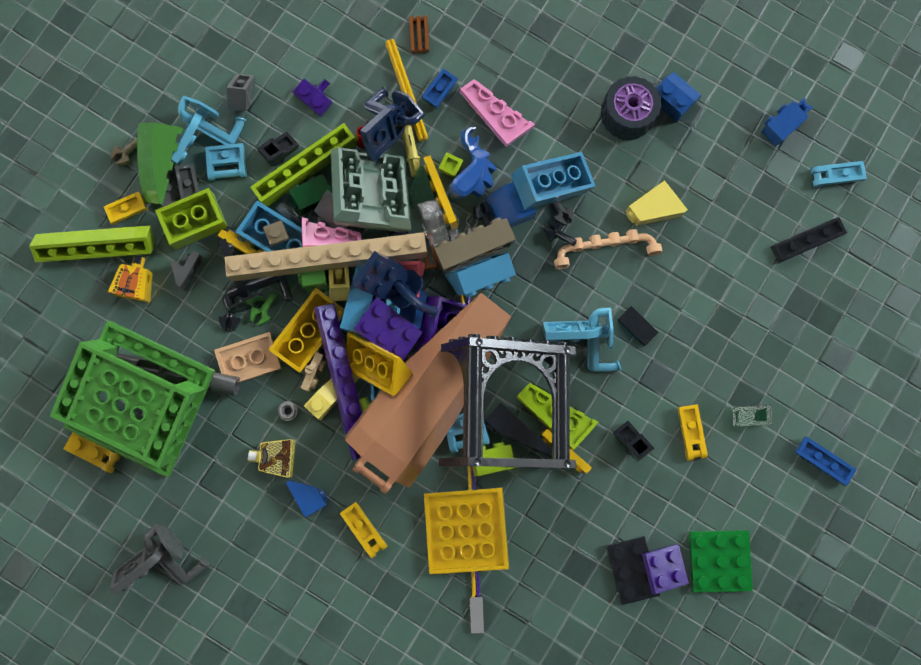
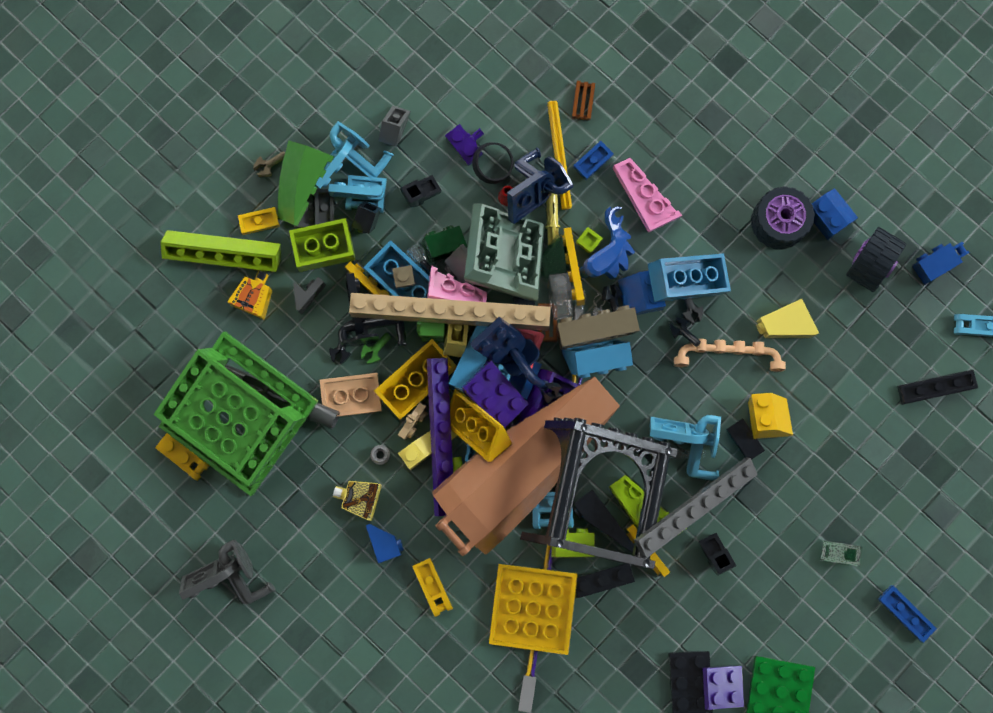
camera: 15 degrees right, 0 degrees up
lime brick [250,123,357,207] -> none
yellow plate [677,404,708,461] -> none
none -> medium azure plate [328,182,384,201]
none -> black brick [352,201,381,234]
none -> black tyre [472,142,514,184]
none -> black bar [541,382,563,404]
none -> black plate [576,563,635,598]
none -> dark grey plate [634,458,758,558]
none -> yellow slope [748,393,793,439]
none -> black wheel [846,227,906,292]

